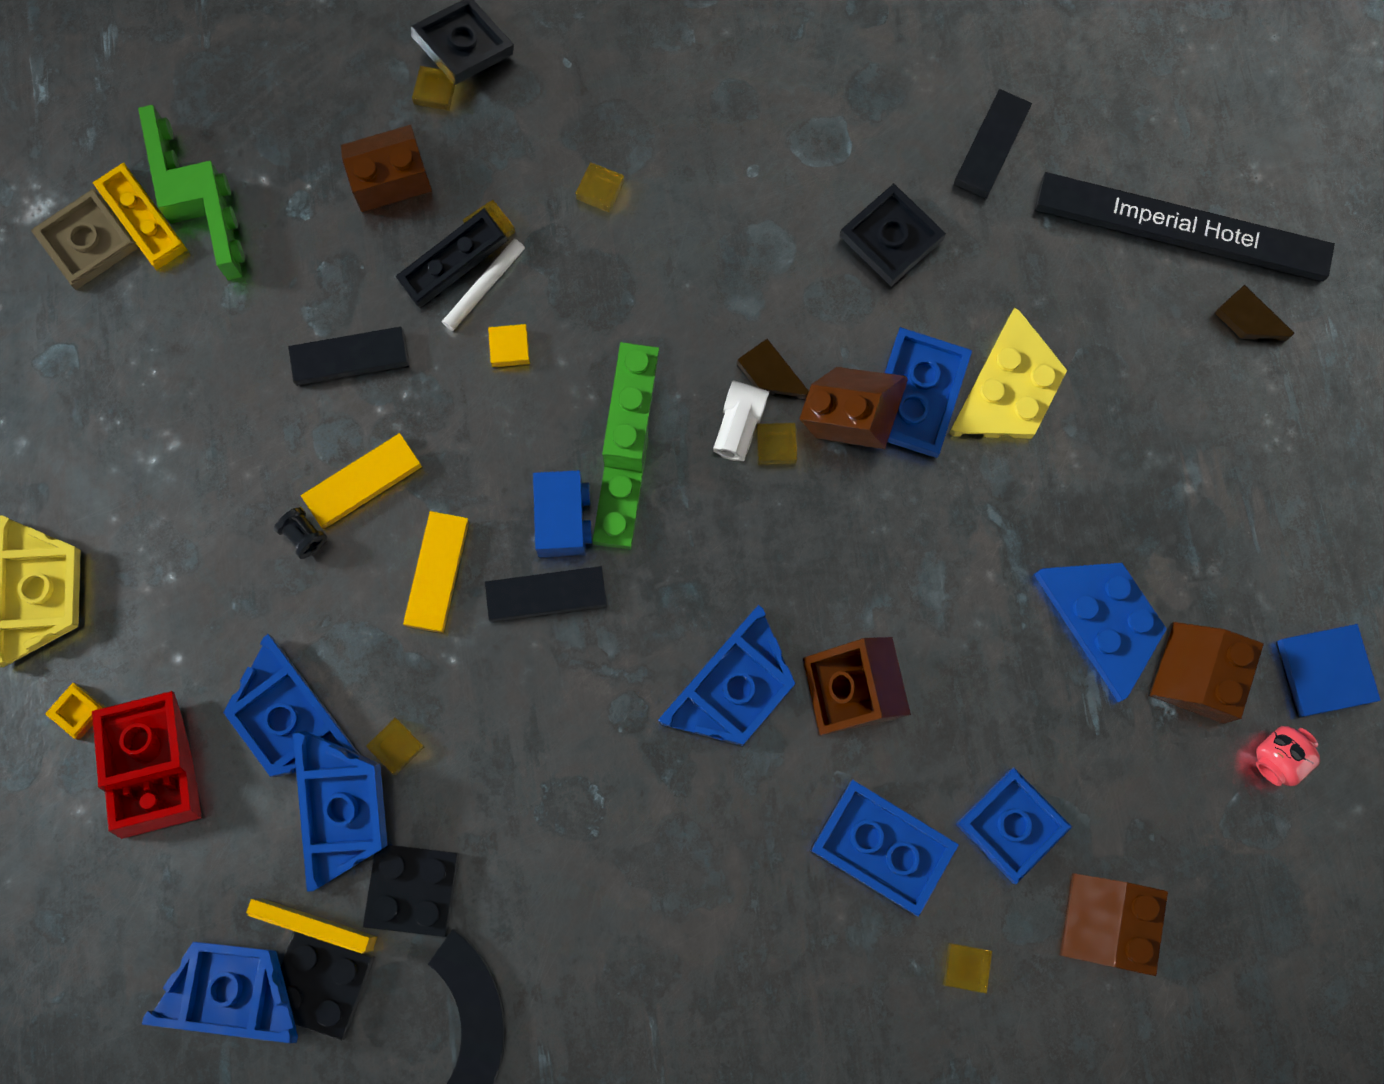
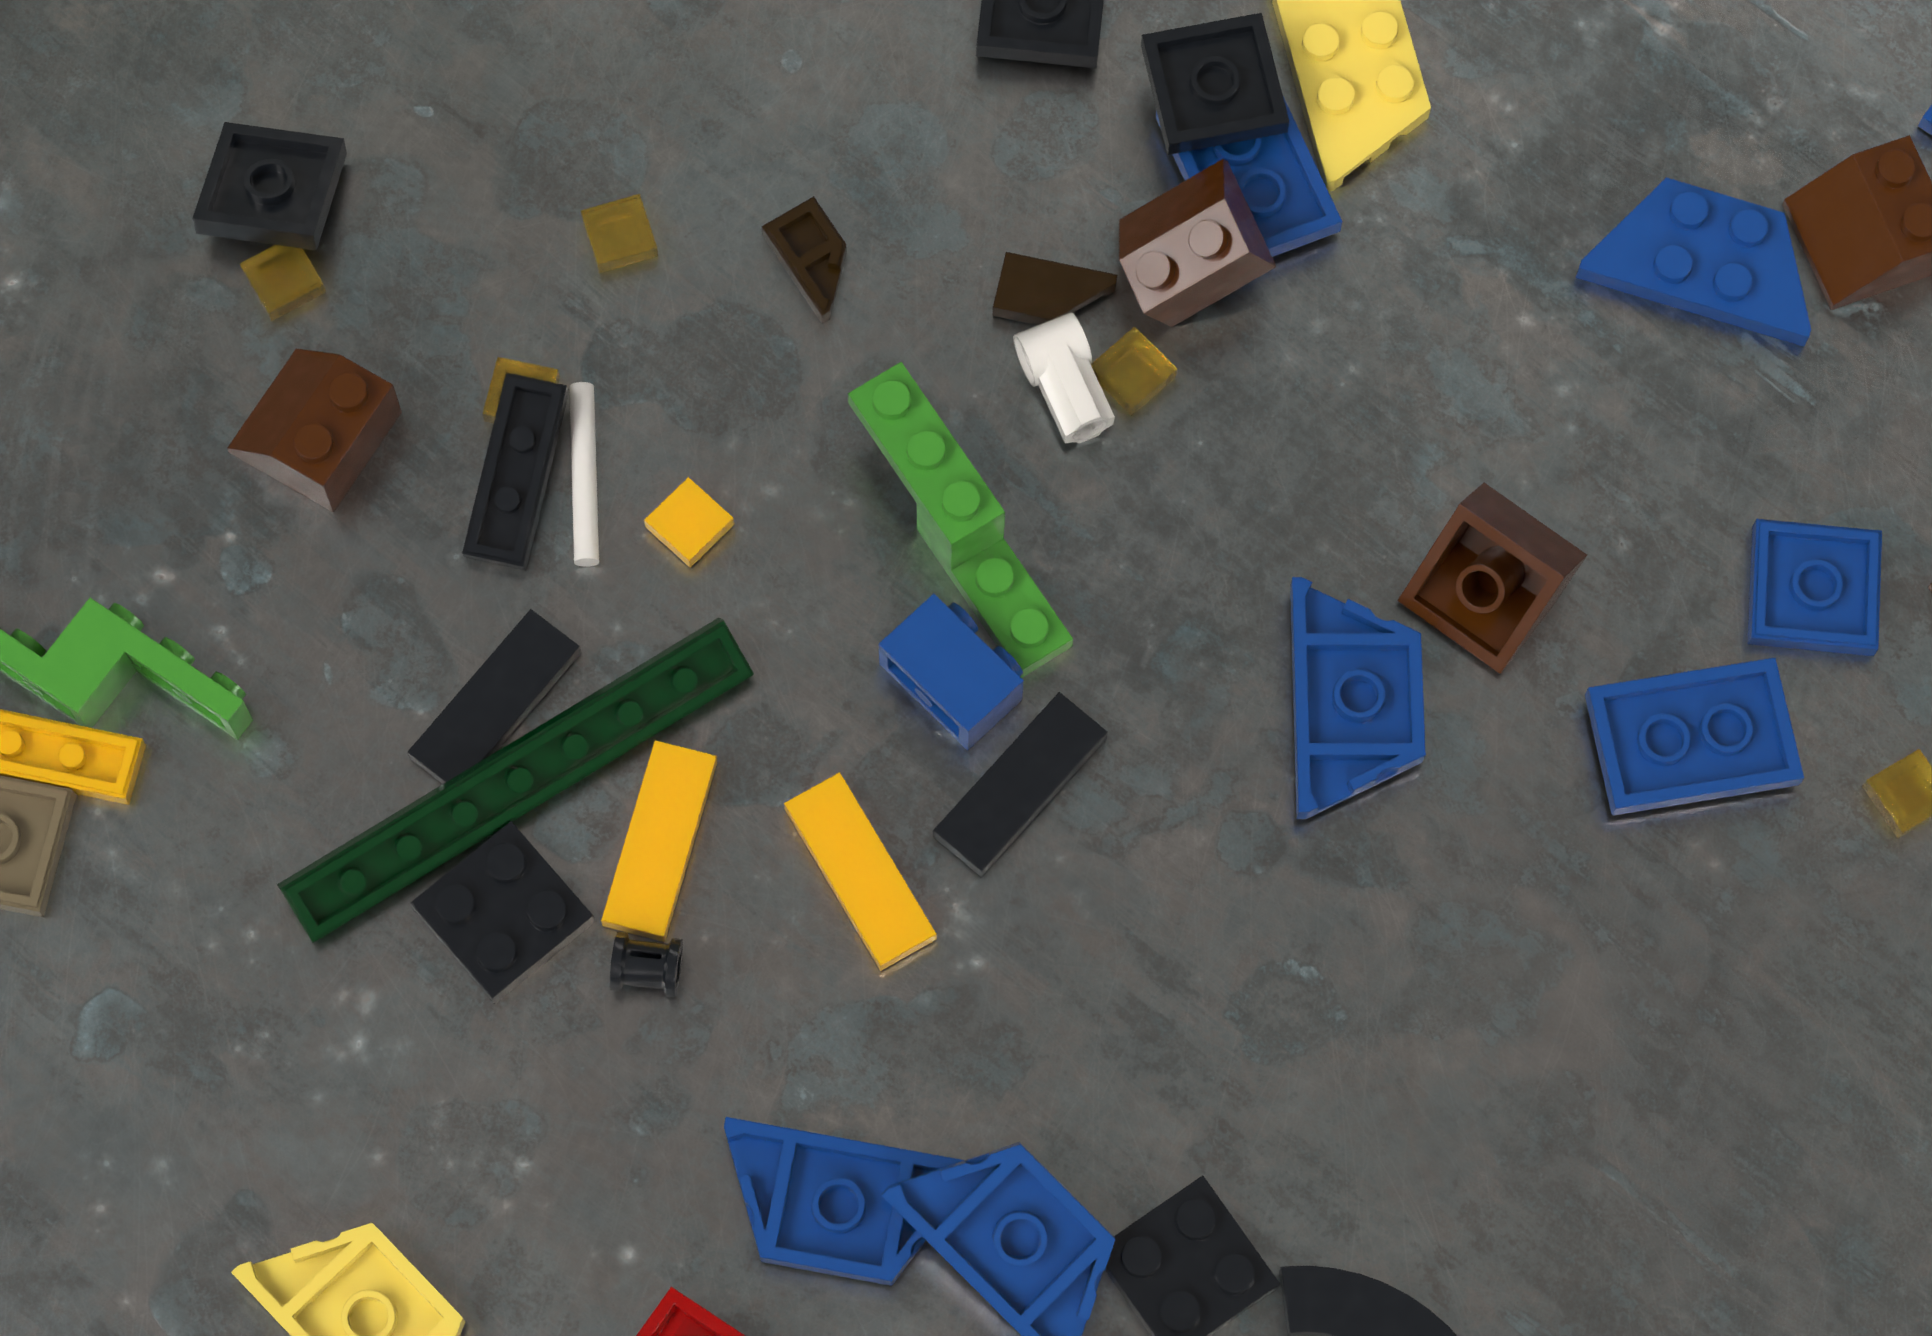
camera: 40 degrees left, 5 degrees down
clear yellow tile [366,718,425,776] -> none
none -> dark green tile [277,617,754,943]
none -> black plate [410,821,595,1004]
none -> dark brown tile [762,196,847,324]
none -> black plate [1141,13,1289,155]

